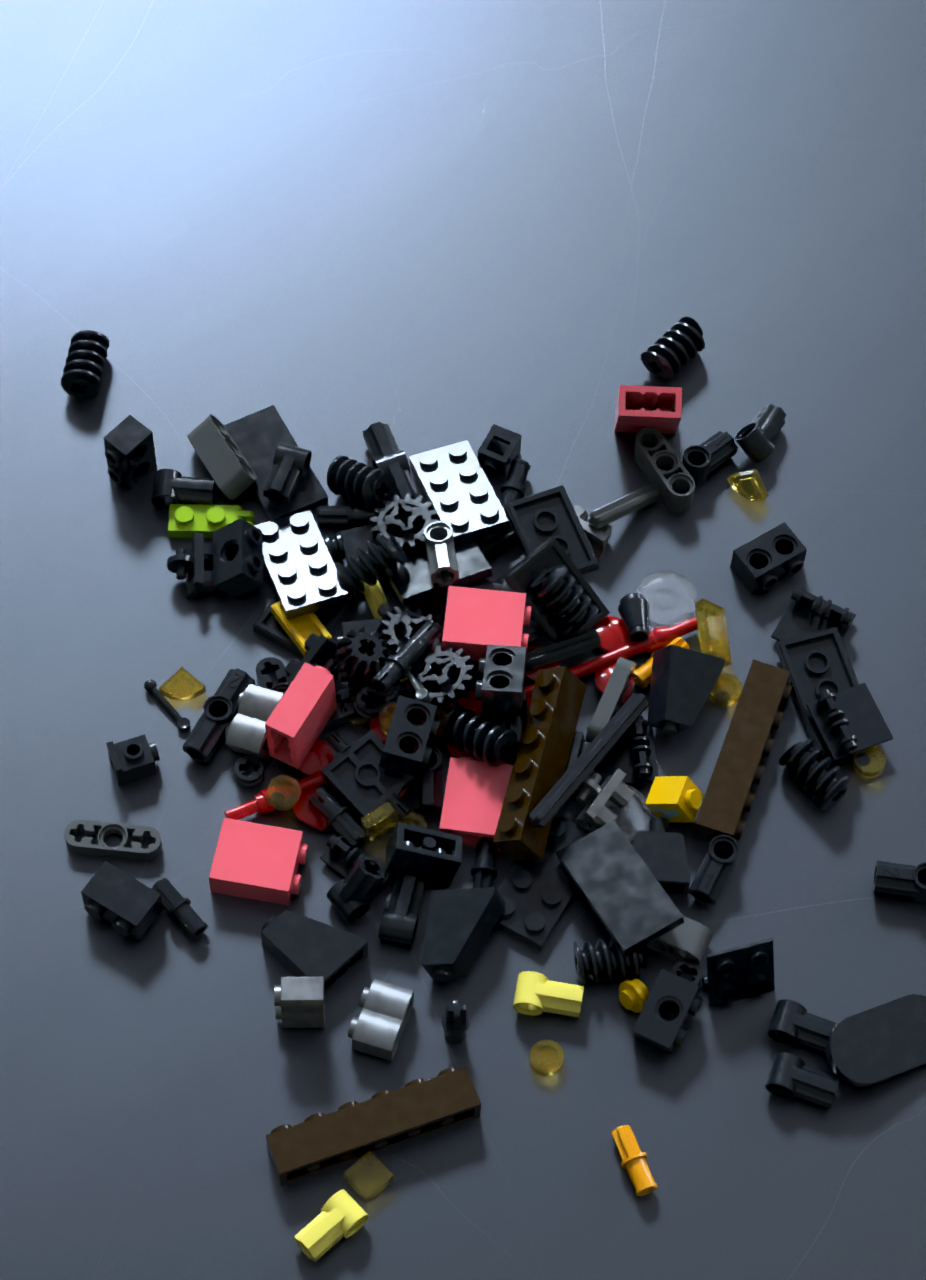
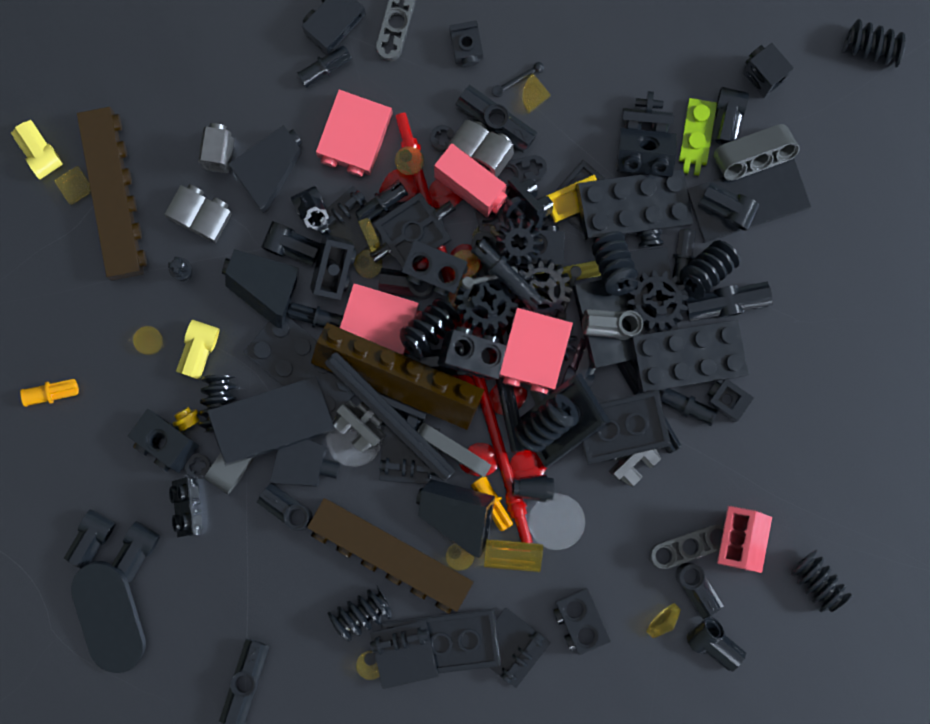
camera: 100 degrees right, 25 degrees up
dark grey axle [588,484,660,529] -> none
yellow brick [645,776,704,823] -> none

